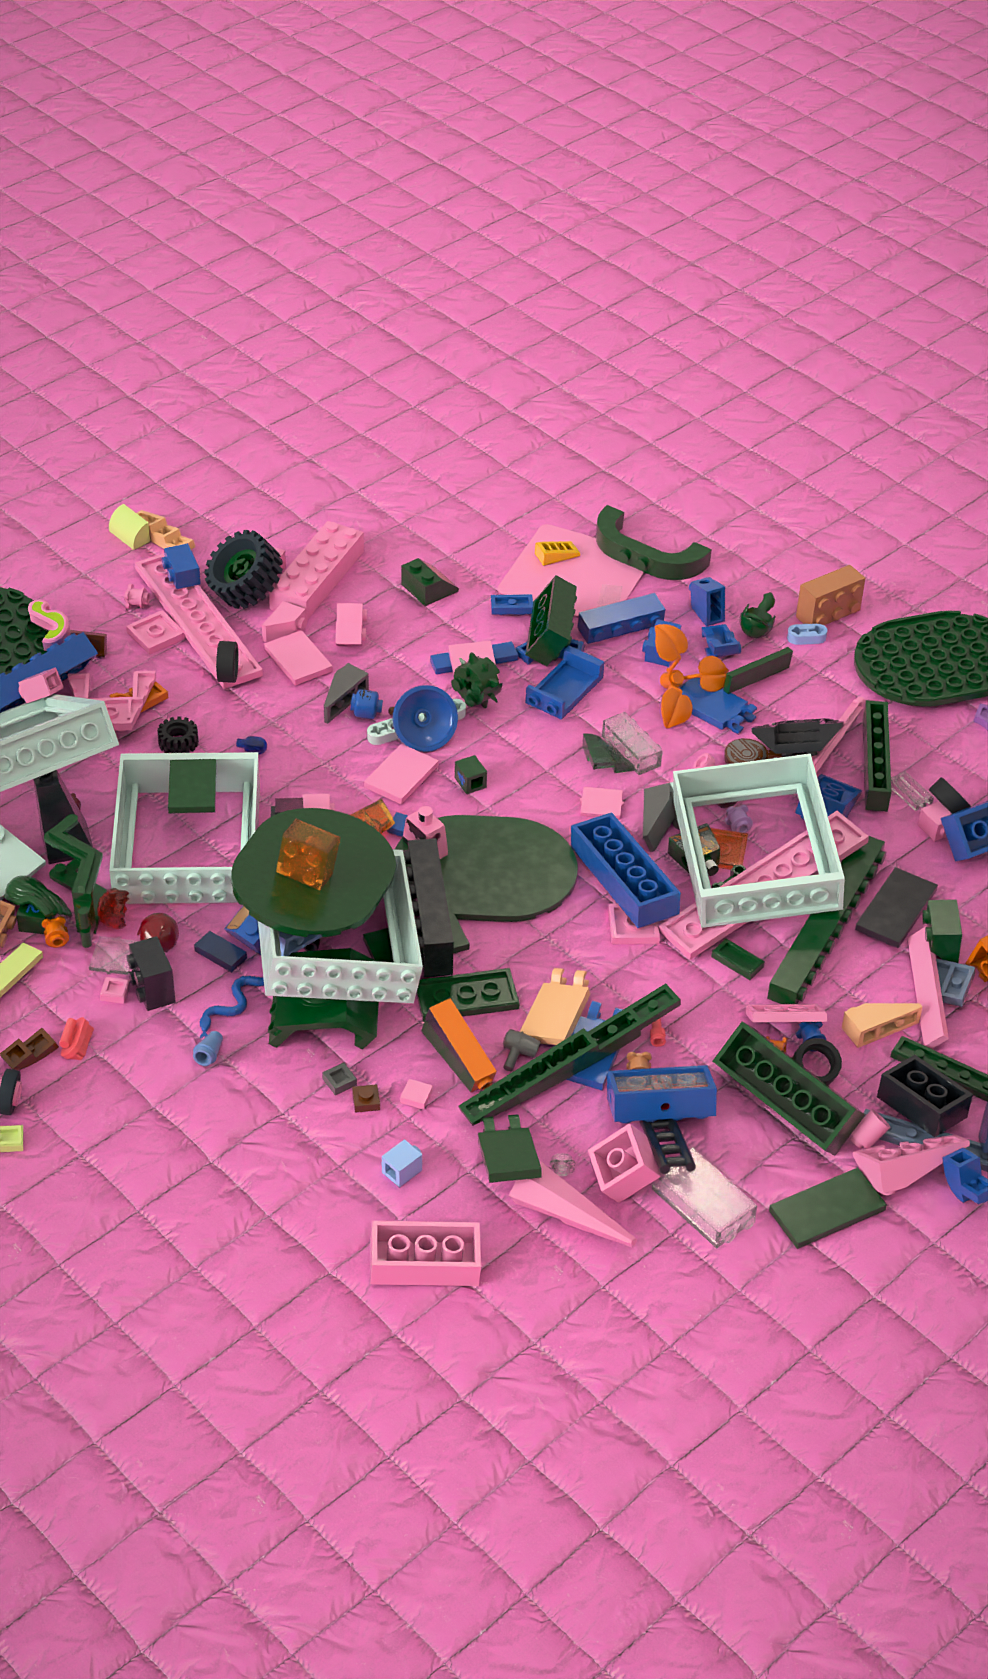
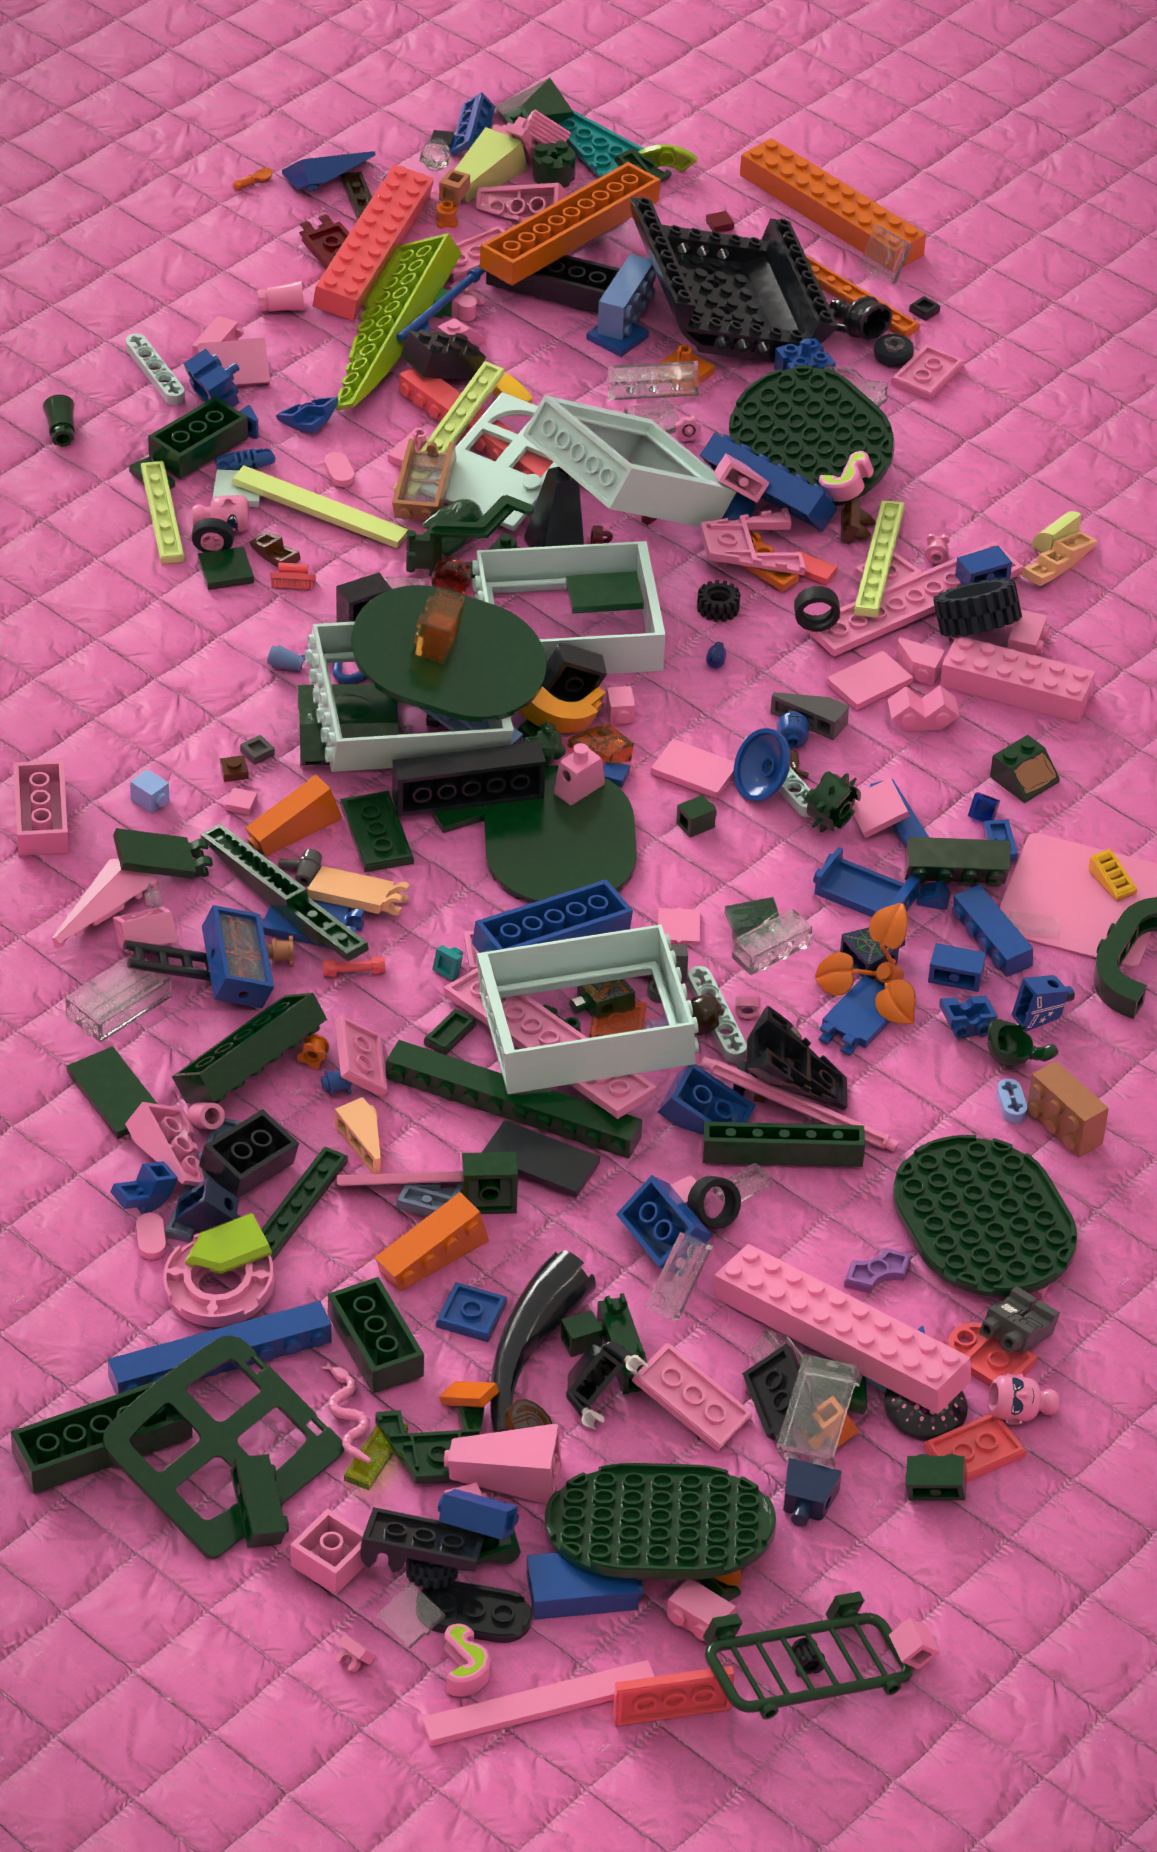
camera: 85 degrees right, 0 degrees up
tile [723,647,793,694] -> none
black tyre [792,1038,842,1085] -> none
none -> dark green tile [198,547,254,590]
none -> teal tile [432,945,464,981]
none -> coral tile [795,550,838,585]
none -> dark blue torso [840,927,905,980]
none -> yellowish green tile [854,501,905,617]
none -> clear blue tile [968,792,1000,822]

